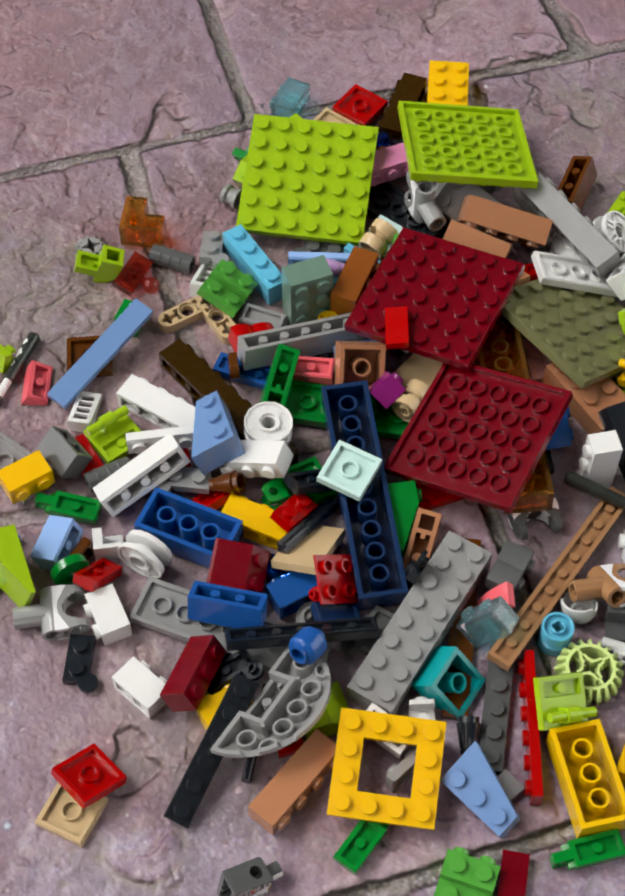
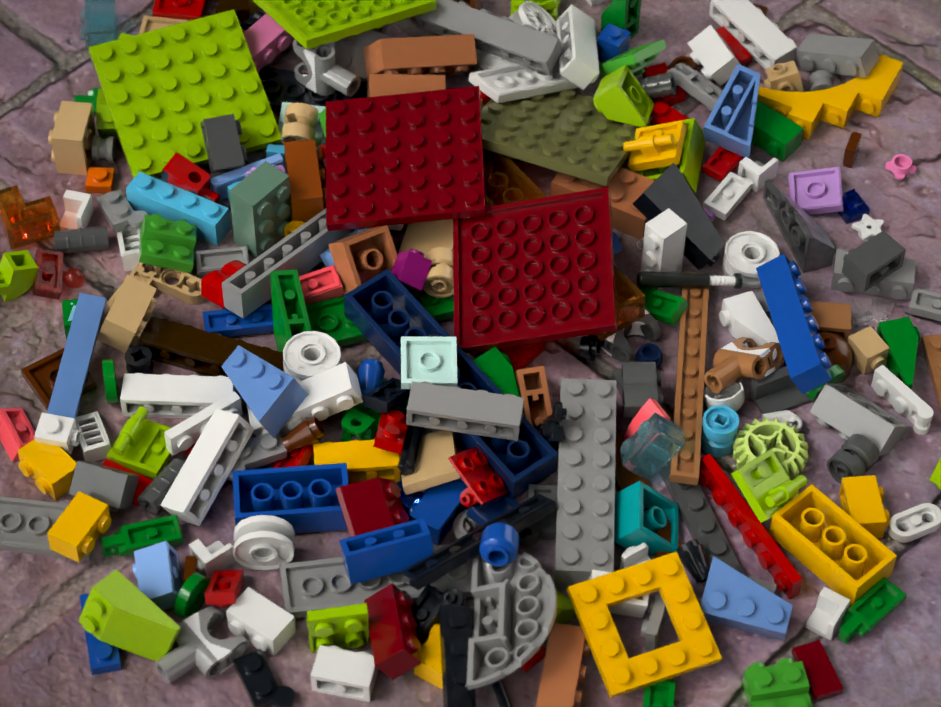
camera: 30 degrees left, 5 degrees down
reddish brown tile [228,352,240,380] -> none
red tile [385,306,409,349] -> none
none -> yellow brick [18,439,76,501]
none -> white bracket [34,413,81,455]
none -> tan brick [48,101,97,176]
none -> panel [59,190,94,230]
none -> orange plate [85,167,115,194]
none -> tan brick [97,274,157,353]
none -> green piece [102,359,119,404]
none -> black wheel [125,345,154,374]
none -> red torso [161,152,221,203]
none -> dark grey brick [200,114,247,174]
none -> lime plate [306,603,369,653]
none -> blue cone [358,359,385,398]
none -> light grey brick [406,381,524,441]
none -> black plate [579,334,601,361]
none -> green hinge [634,287,688,325]
none -> dark blue plate [636,343,663,368]
none -> white panel [806,587,850,641]

